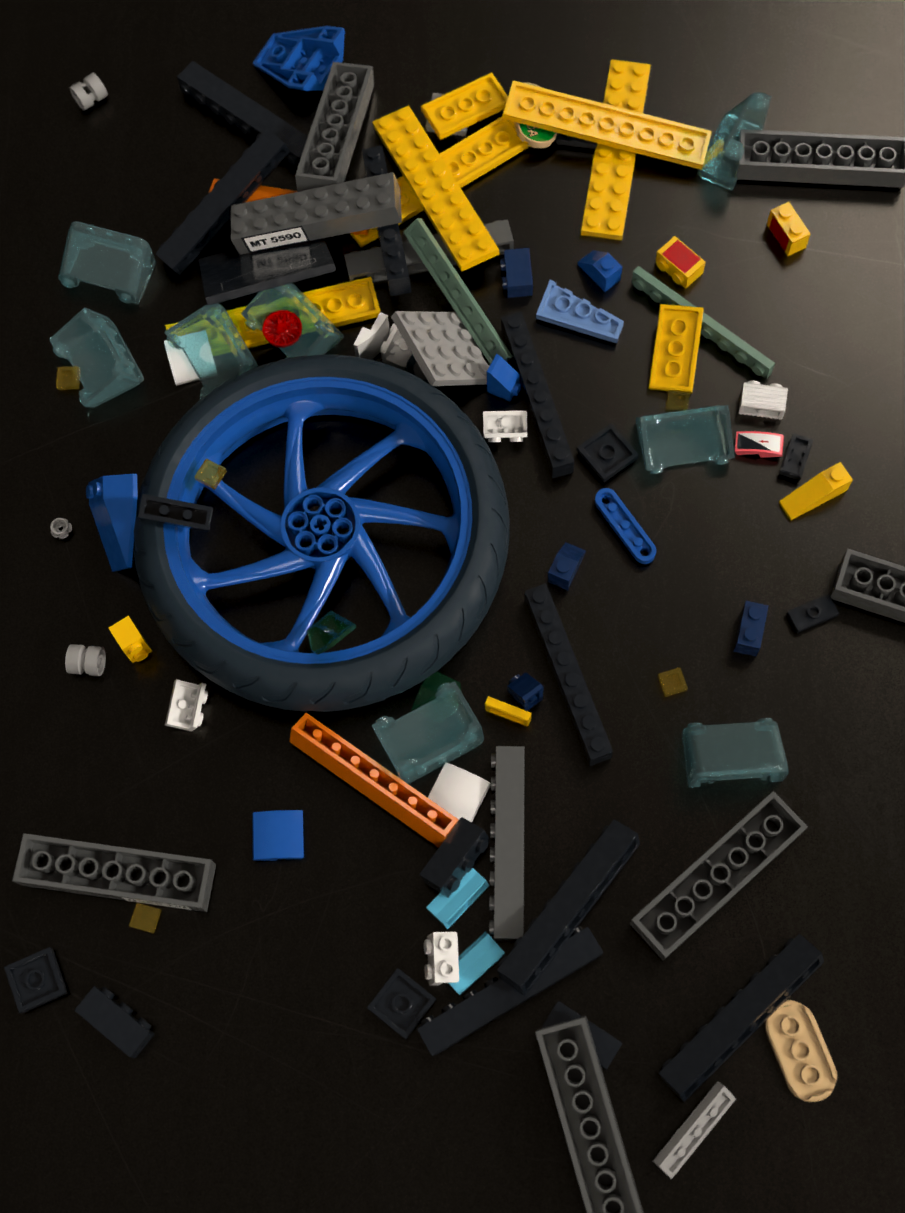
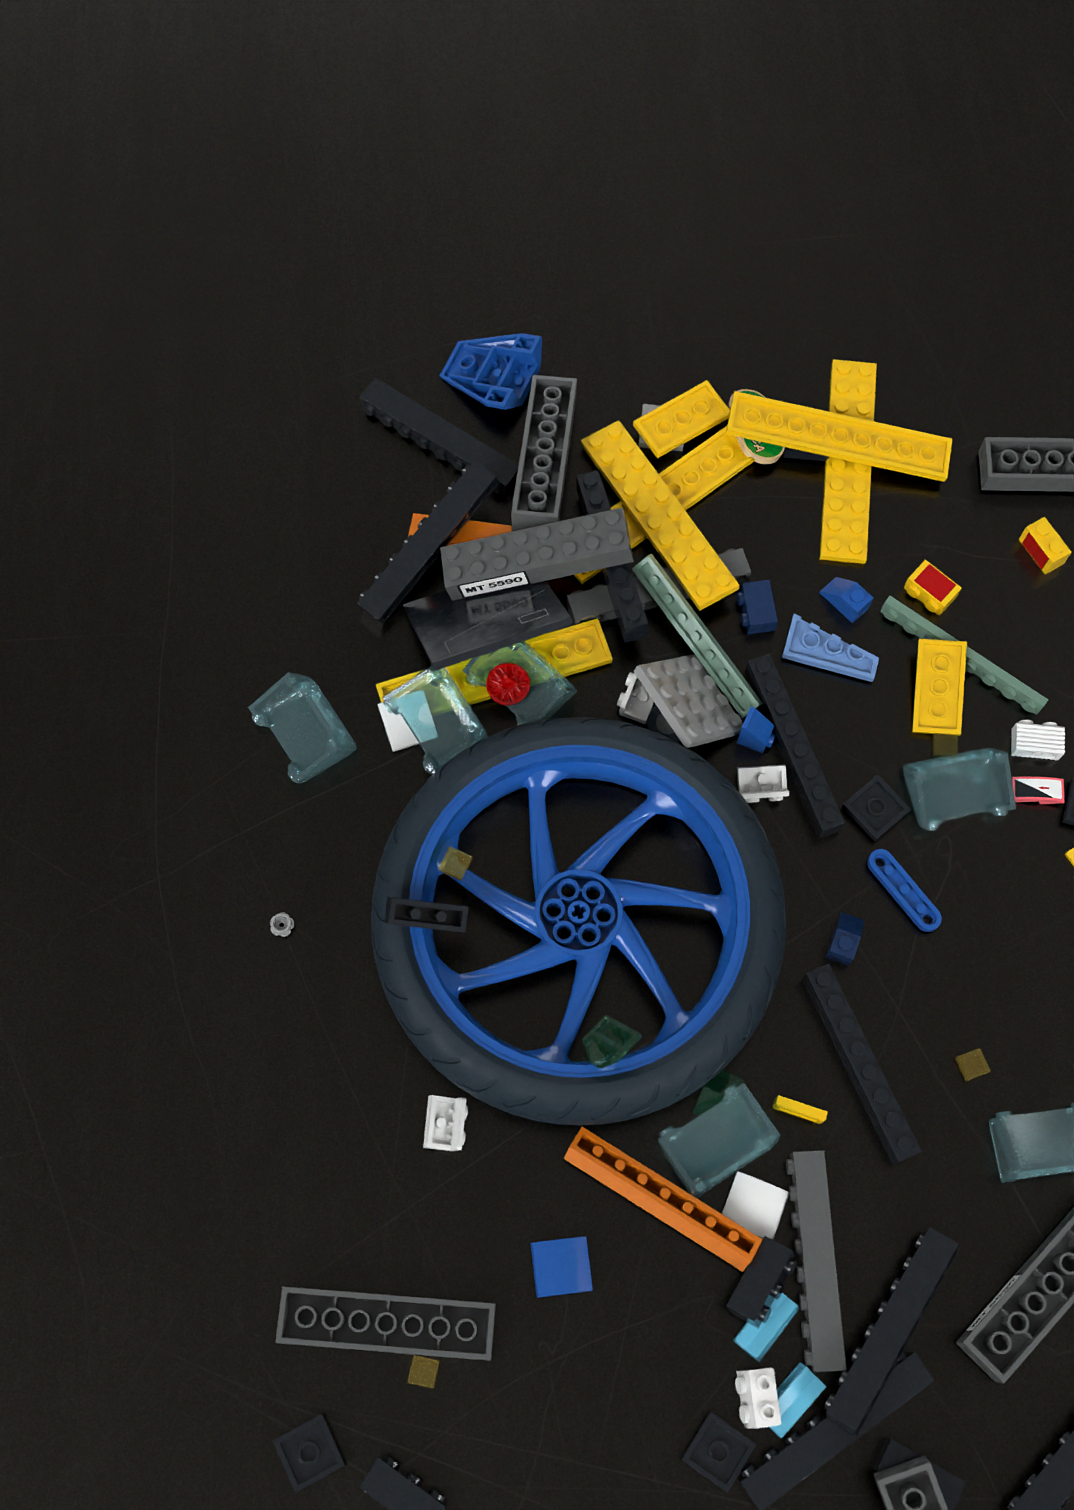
camera: 10 degrees left, 0 degrees up
clear yellow tile [56,366,81,390] -> none
clear light blue windscreen [59,221,156,304] -> none
light grey wheel [65,644,106,676] -> none
light grey wheel [69,73,108,111] -> none
blue wedge [86,474,138,572] -> none
yellow brick [109,616,152,663] -> none
white slope [353,312,390,360] -> none
dark blue slope [507,673,544,711] -> none
clear light blue windscreen [698,92,772,191] -> none
dark blue brick [733,601,769,657] -> none

